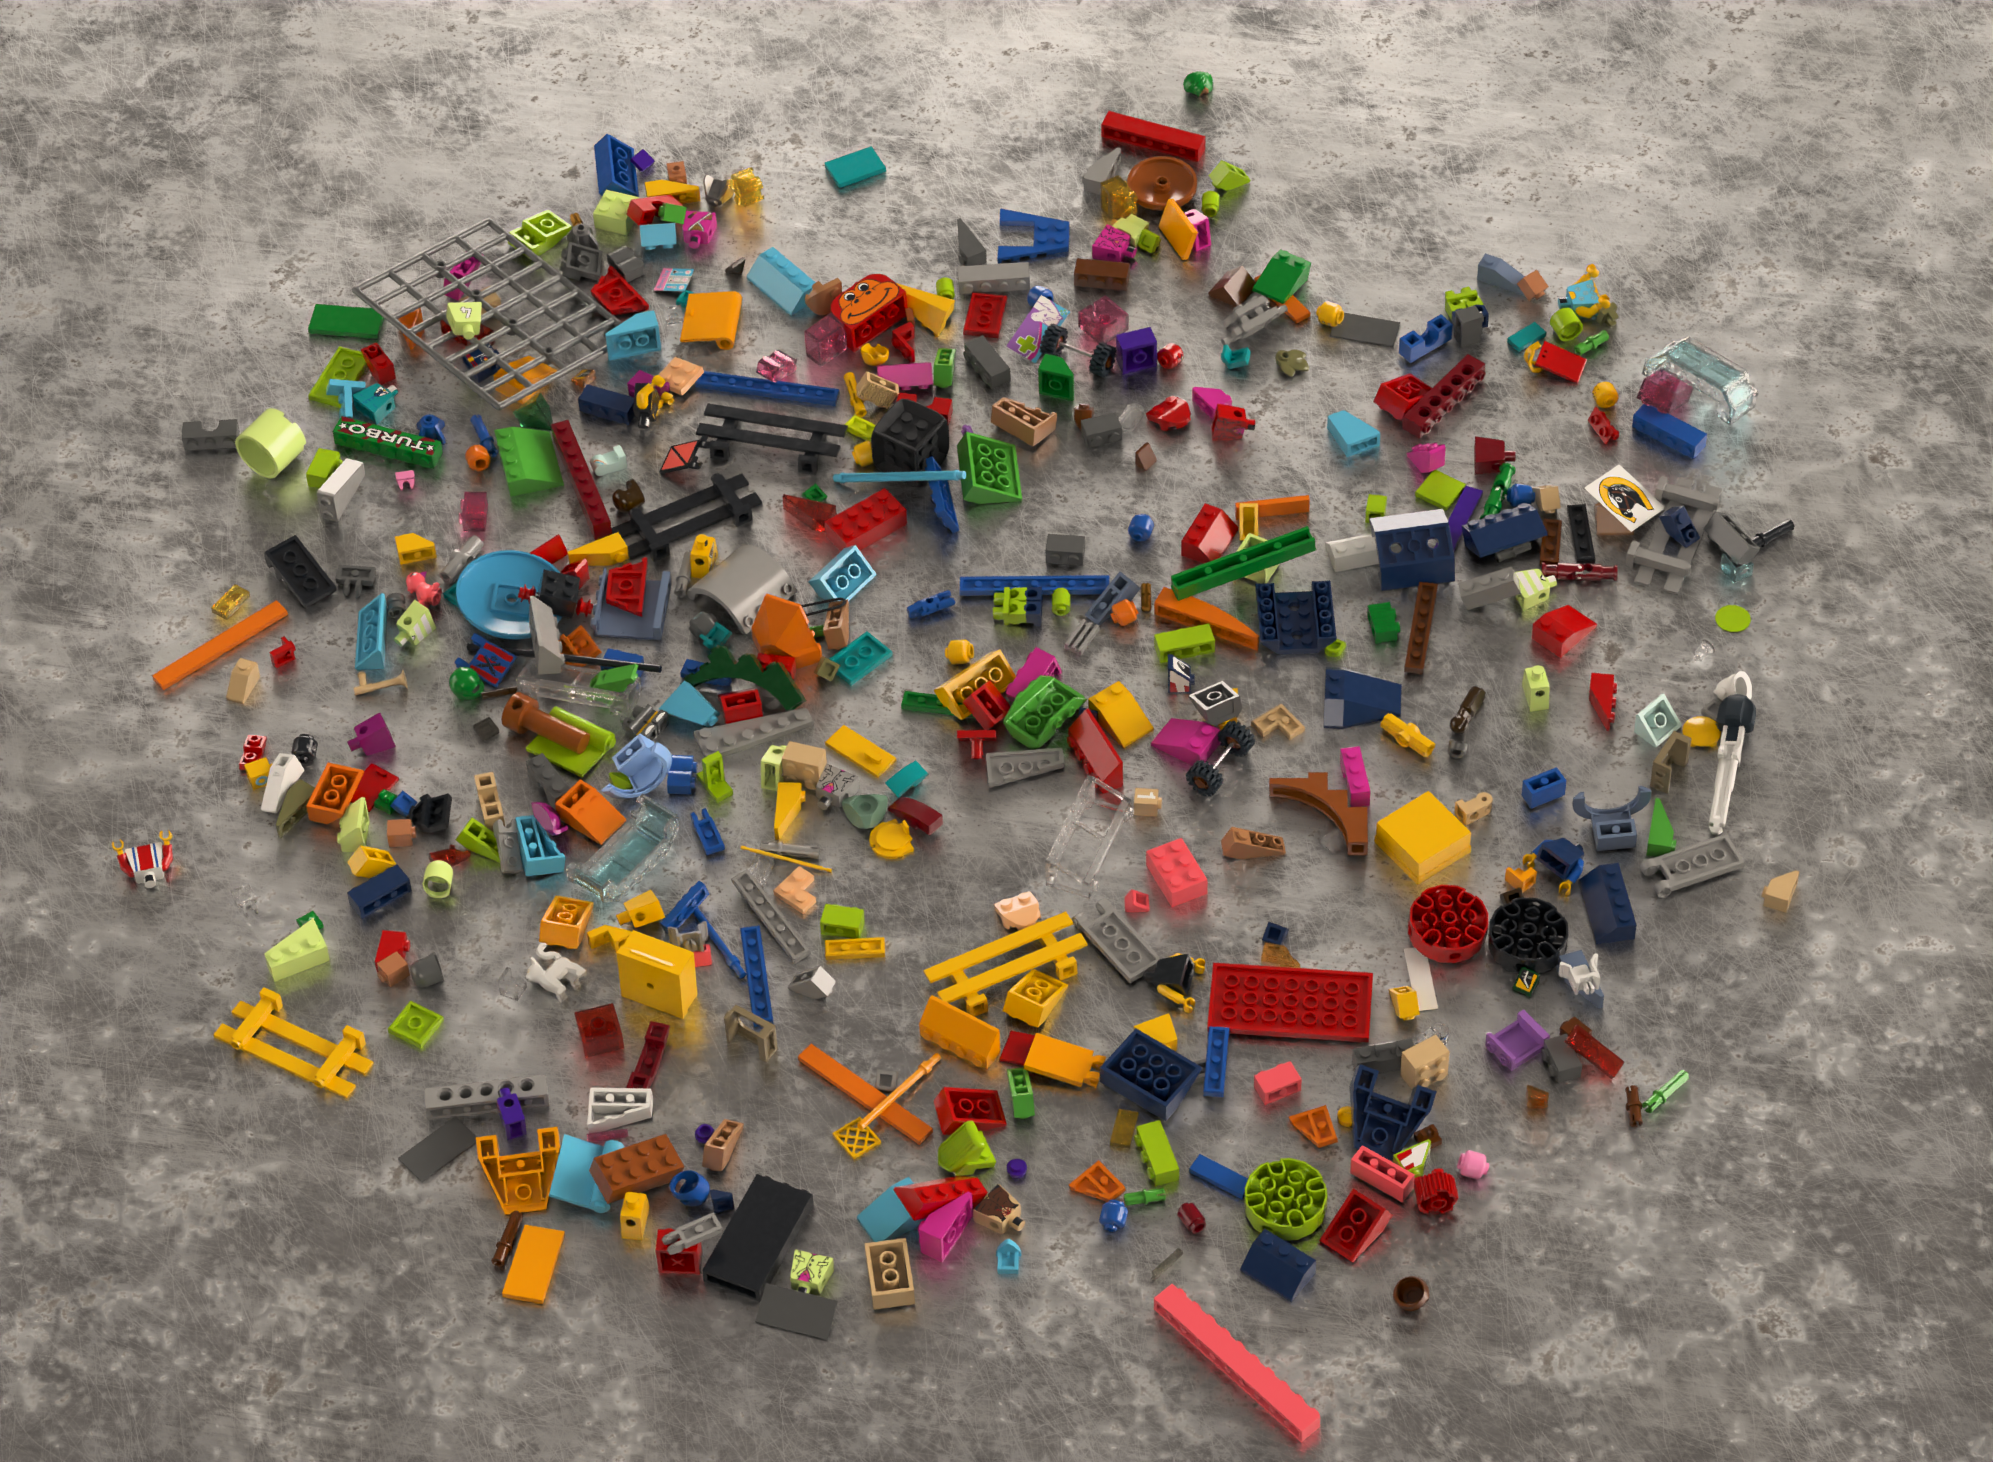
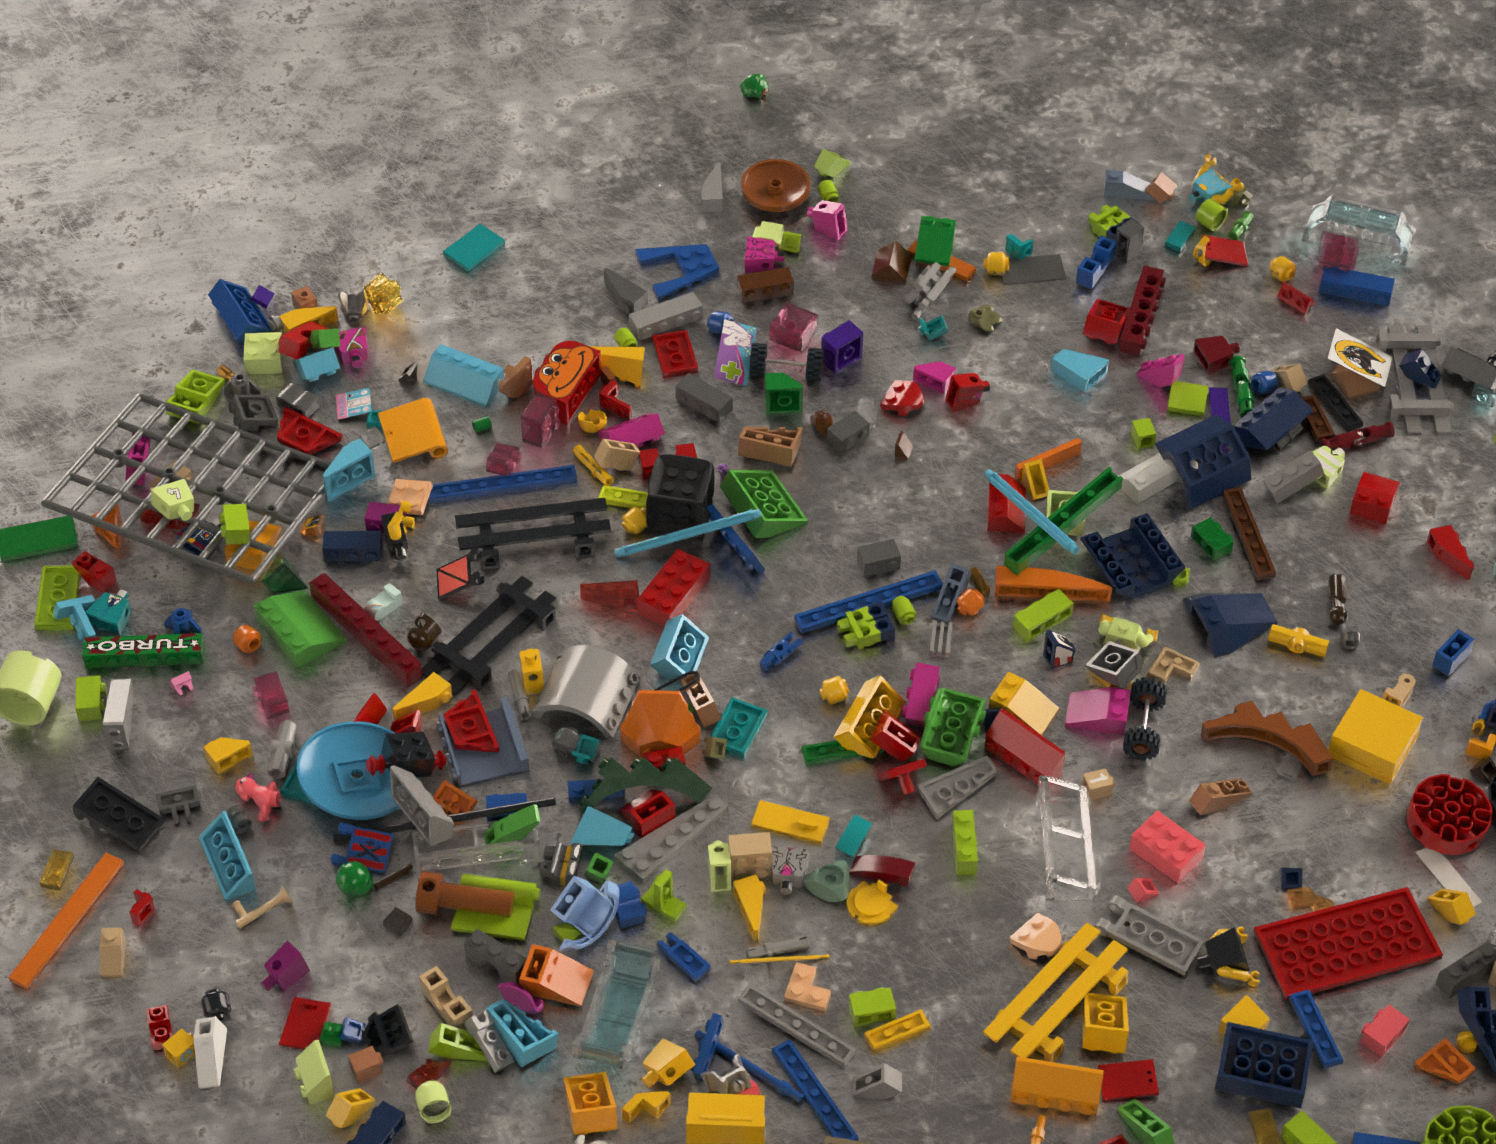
camera: 25 degrees left, 0 degrees up
olive slope [276,779,315,838] -> none
orange slope [306,762,364,824] -> none
yellowish green torso [394,600,436,647] -> none
blue pin [470,415,498,458] -> none
green tile [801,483,828,509] -> none
bright green slope [934,348,956,388] -> none
light orange tile [1024,1033,1106,1088] -> none
clear yellow slope [1100,175,1138,220] -> none
red brick [1101,111,1206,162] -> none
blue head [1128,514,1154,541] -> none
red head [1157,343,1184,370] -> none
light orange tile [1158,199,1198,260] -> none
dark pink arch [1340,746,1370,807] -> none
yellowish green torso [1522,665,1550,712] -> none
none -> lime brick [219,504,250,545]
none -> light grey plate [268,315,284,332]
none -> green hinge [472,416,492,433]
none -> bright green brick [584,852,614,885]
none -> lime brick [952,810,978,875]
none -> medium azure piece [984,469,1079,554]
none -> teal bracket [1006,234,1033,260]
none -> yellowish green torso [1098,613,1159,651]

